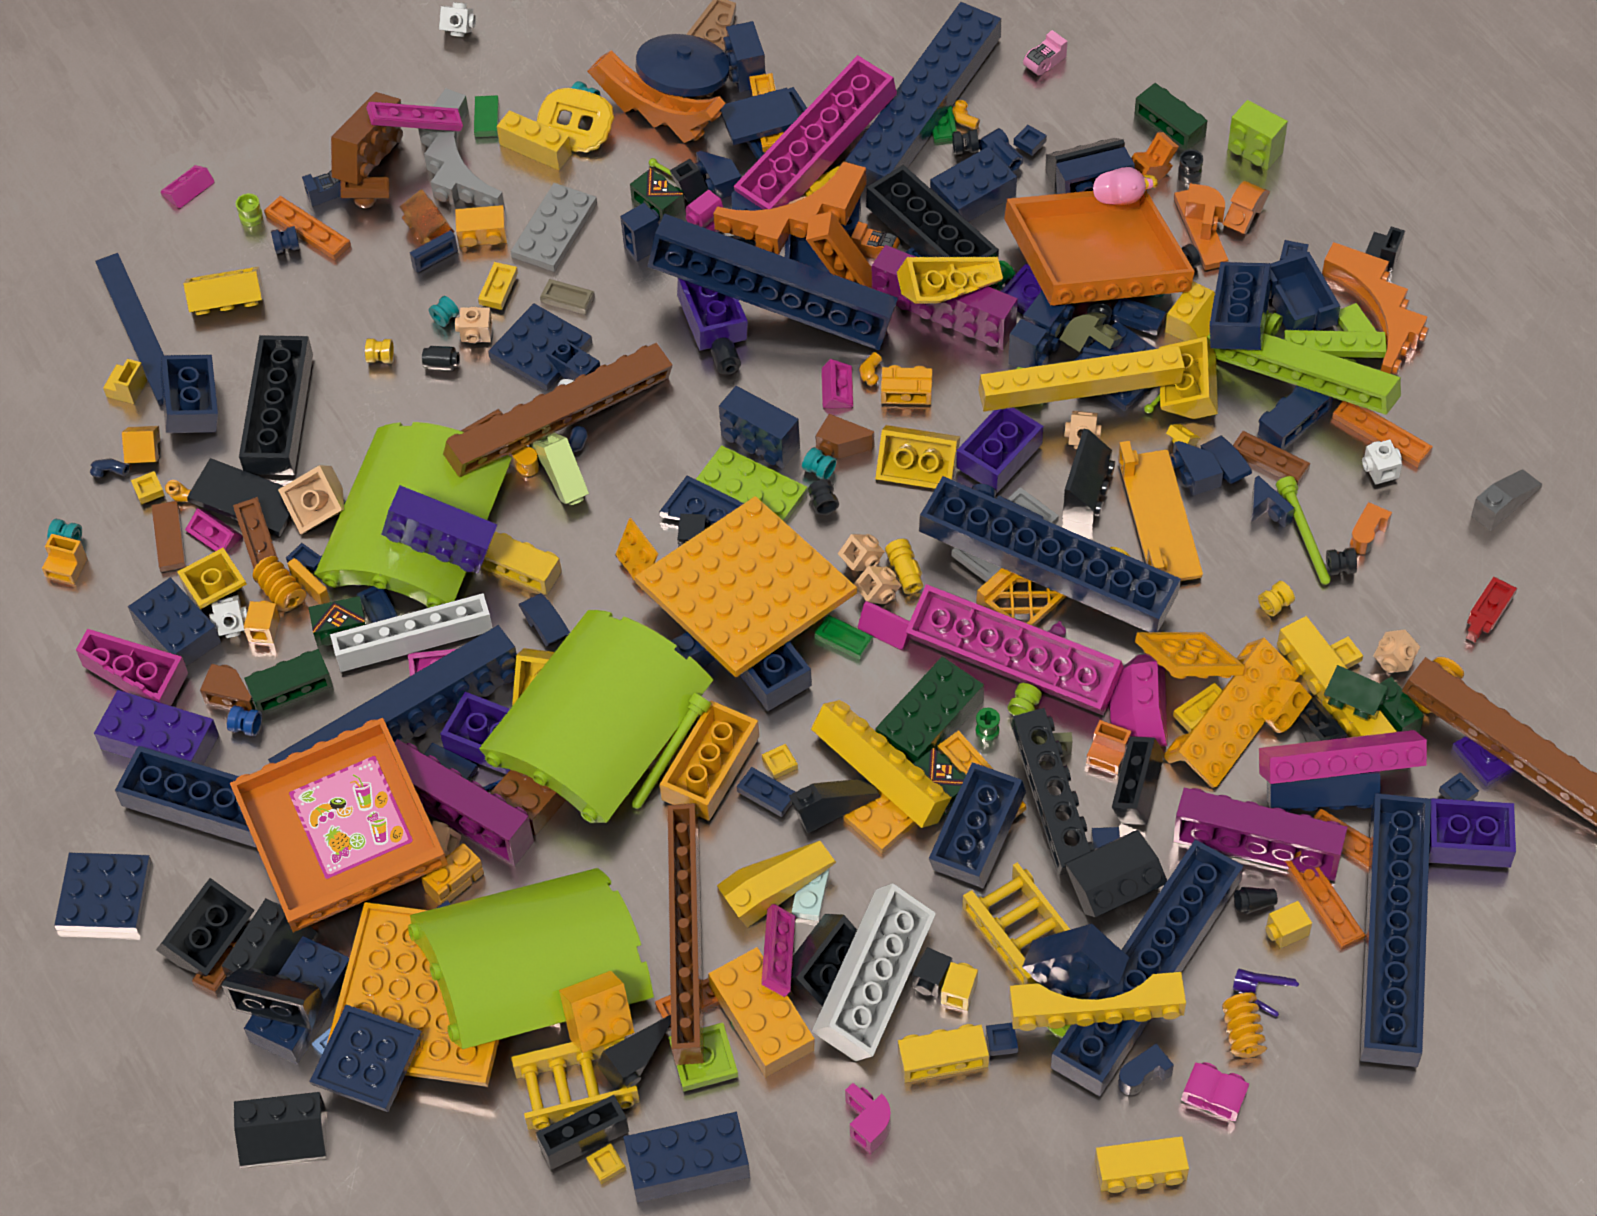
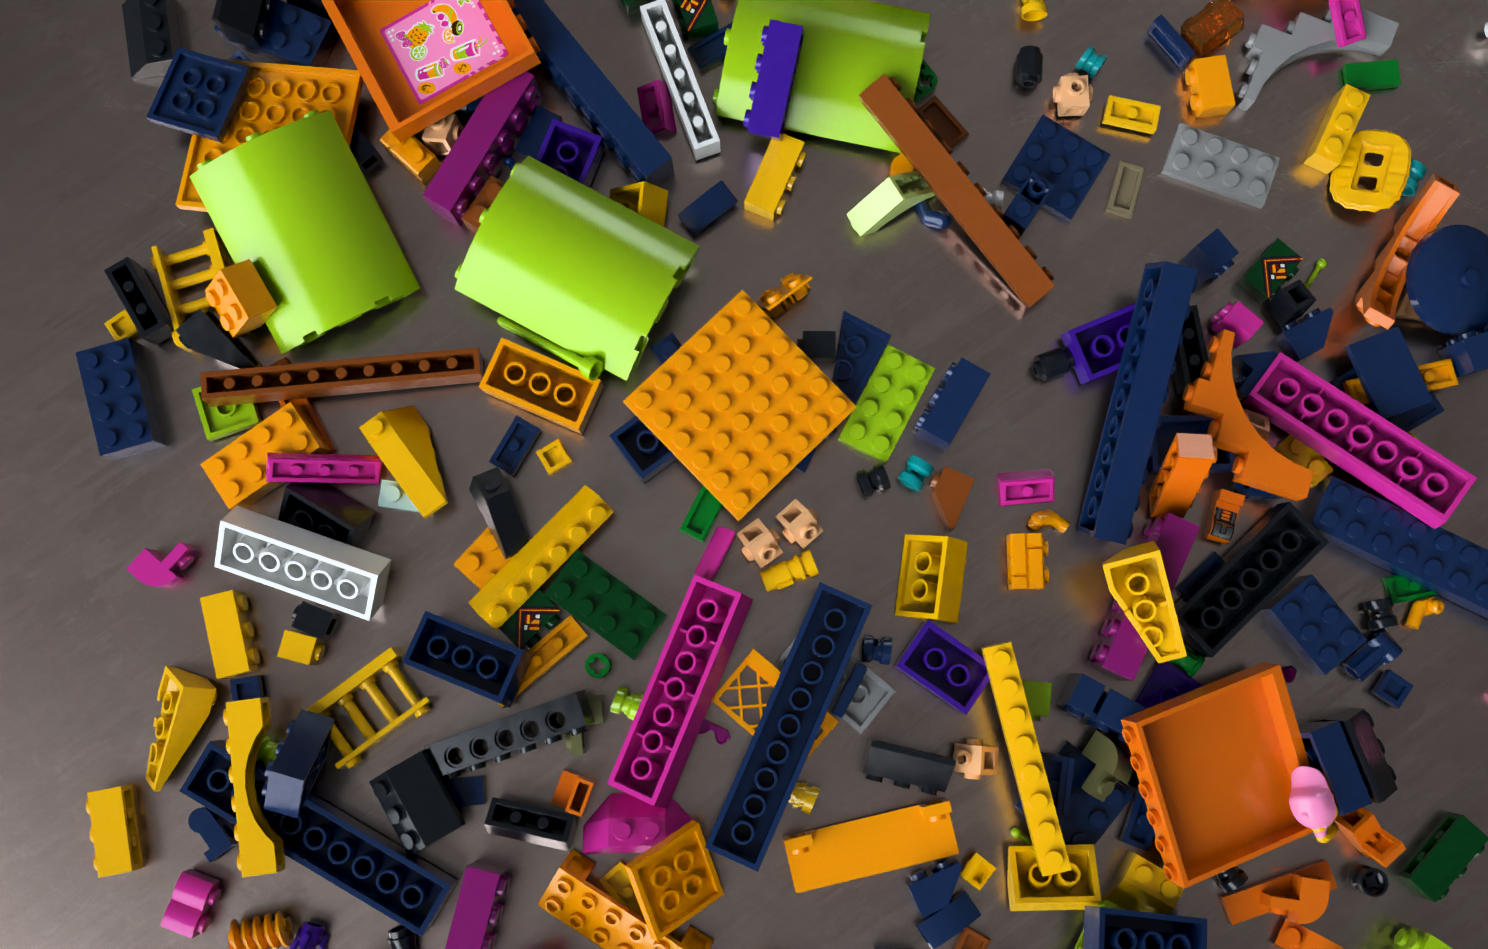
camera: 85 degrees right, 25 degrees up
none -> yellow wedge [145,665,217,791]

